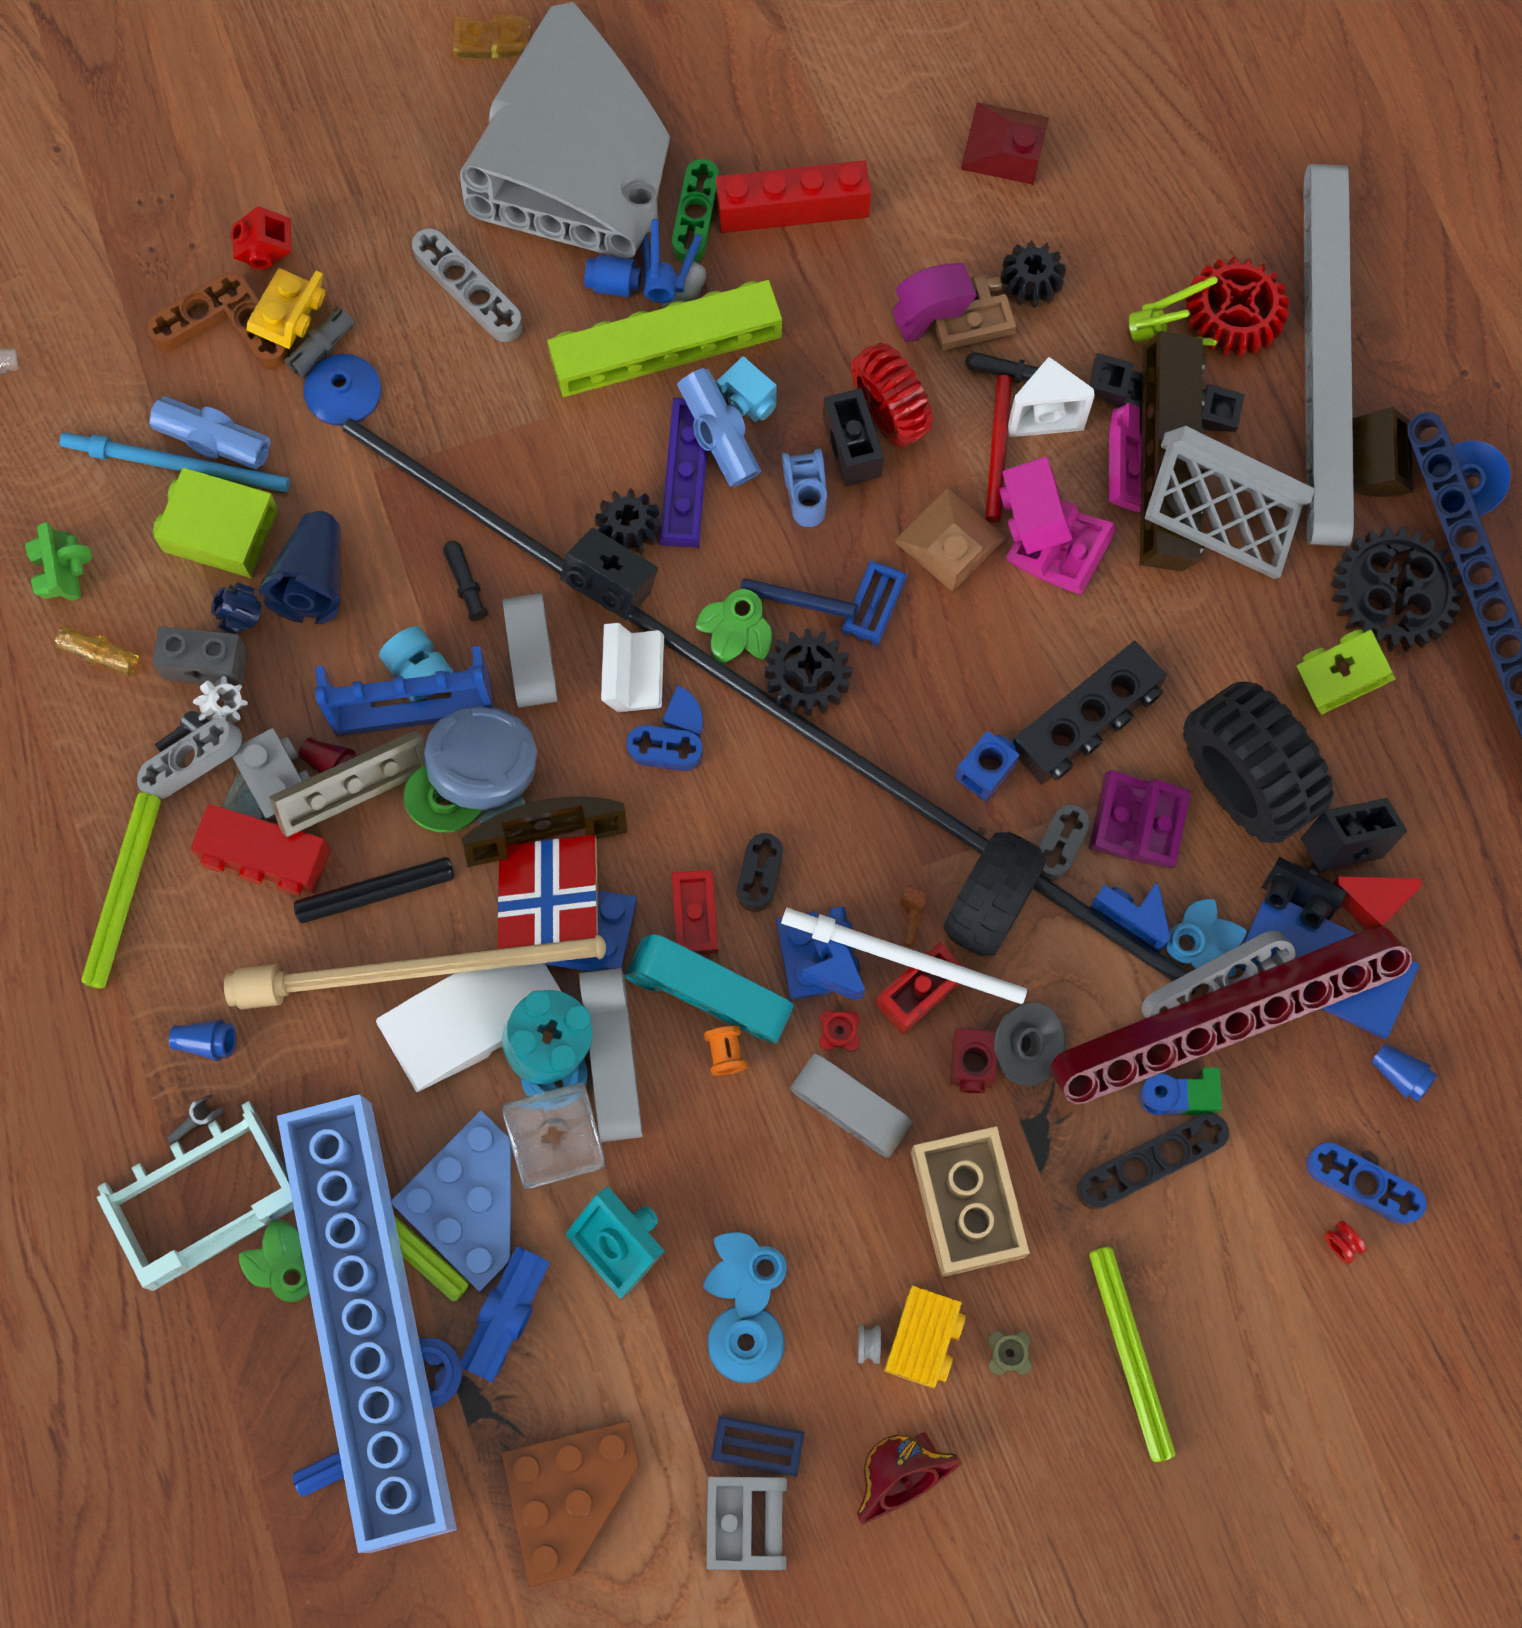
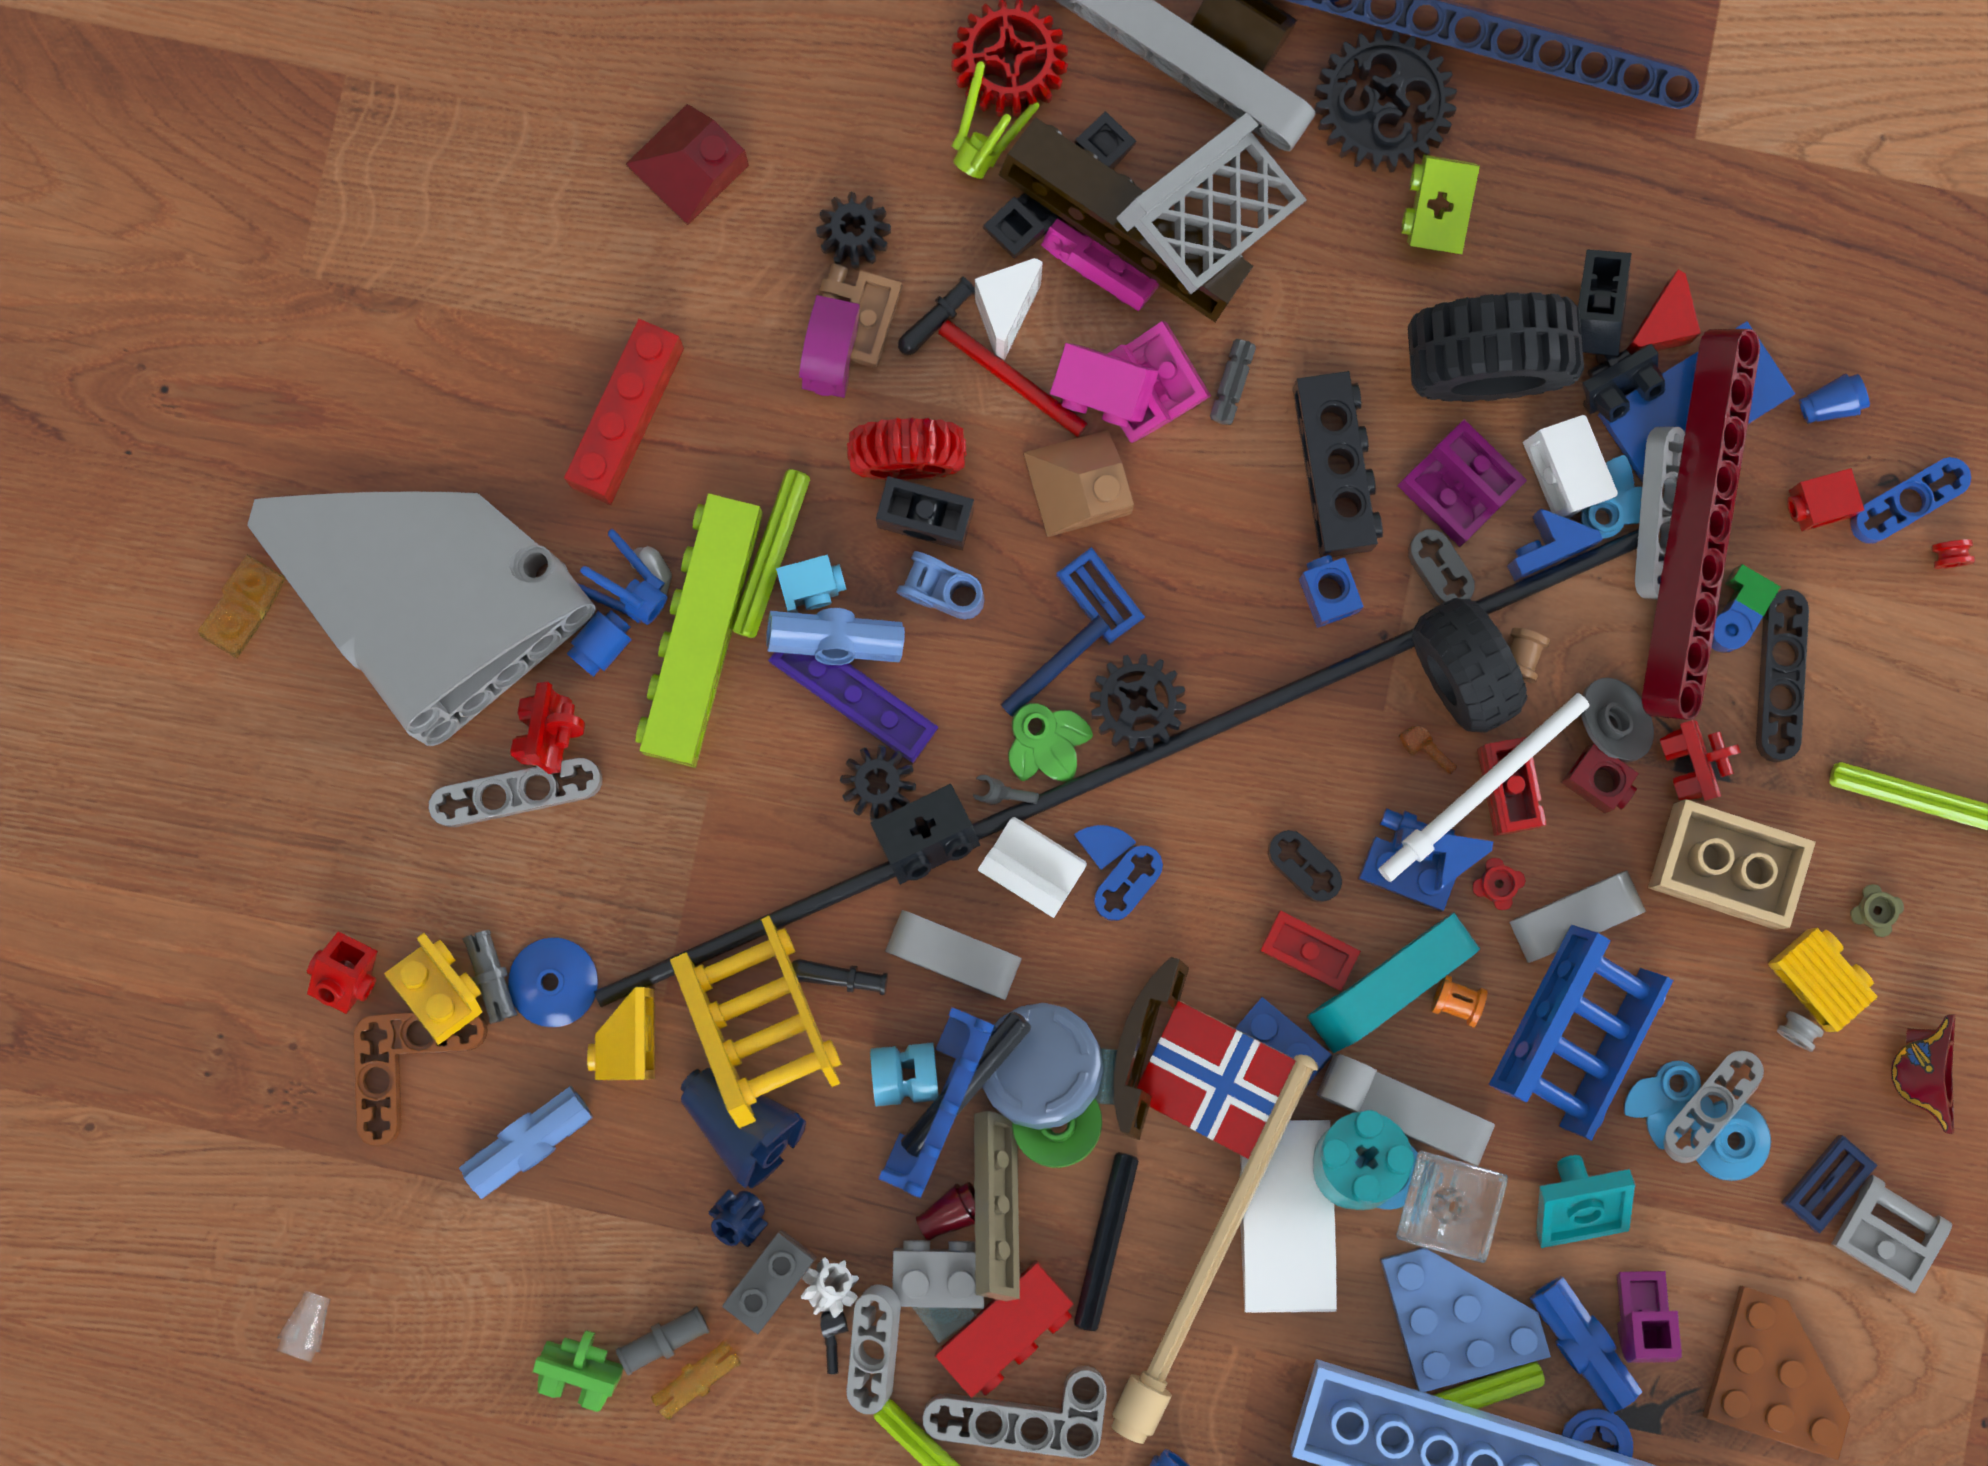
camera: 60 degrees left, 10 degrees up
dark azure bar [60,432,290,493] -> none
lime brick [153,468,279,578] -> none
green beam [672,159,719,263] -> none
none -> red hips [510,681,585,774]
none -> yellow slope [587,987,655,1080]
none -> dark grey pin [615,1306,710,1376]
none -> yellow fence [670,916,842,1129]
none -> lime axle [732,469,810,638]
none -> black axle [901,1012,1031,1157]
none -> light grey beam [923,1366,1106,1459]
none -> dark grey hand [973,775,1039,805]
none -> dark grey axle [1210,339,1256,425]
none -> blue fence [1489,924,1674,1141]
none -> medium nougat bush [1510,627,1551,683]
none -> white panel [1523,415,1618,519]
none -> magenta brick [1617,1271,1682,1363]
none -> red hips [1660,720,1741,801]
none -> light grey beam [1663,1051,1764,1163]
none -> red brick [1787,468,1865,532]

